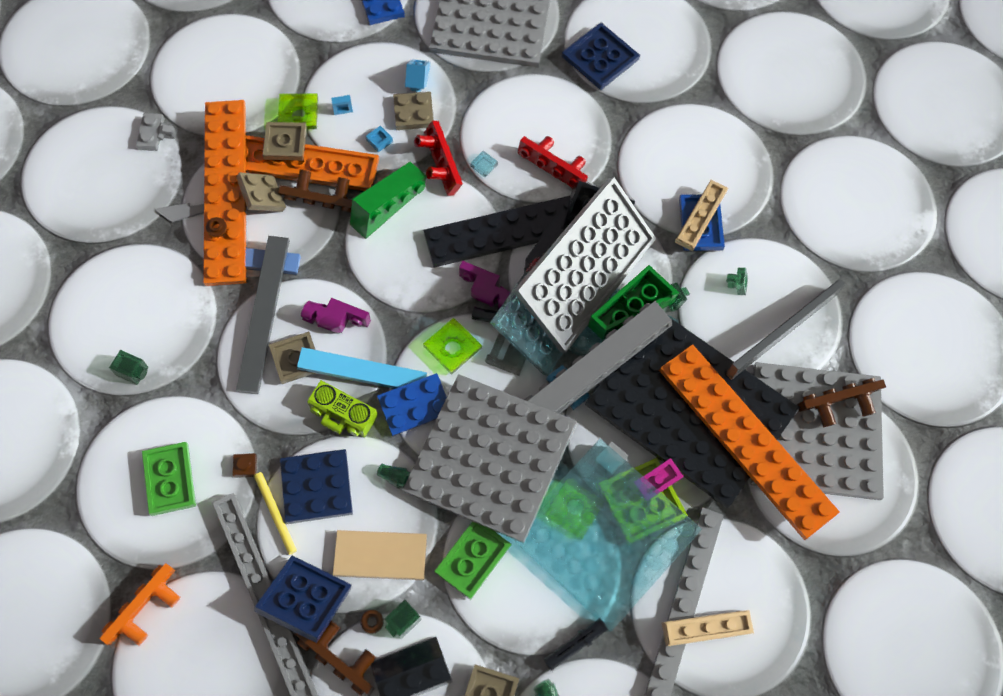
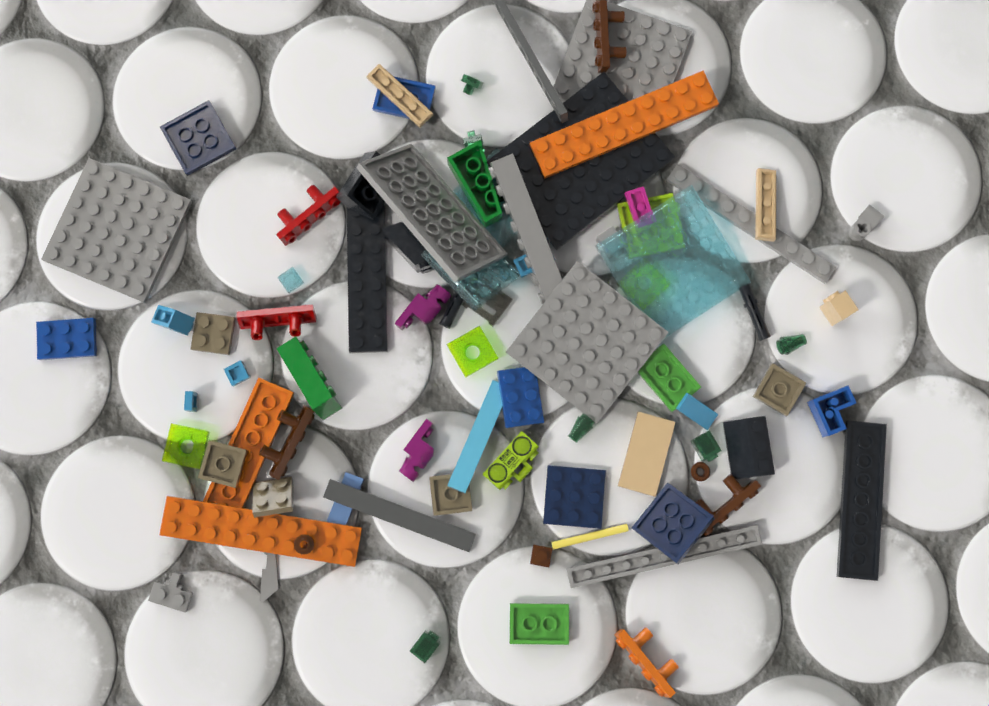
camera: 70 degrees left, 15 degrees up
none -> dark azure tile [676,393,718,430]

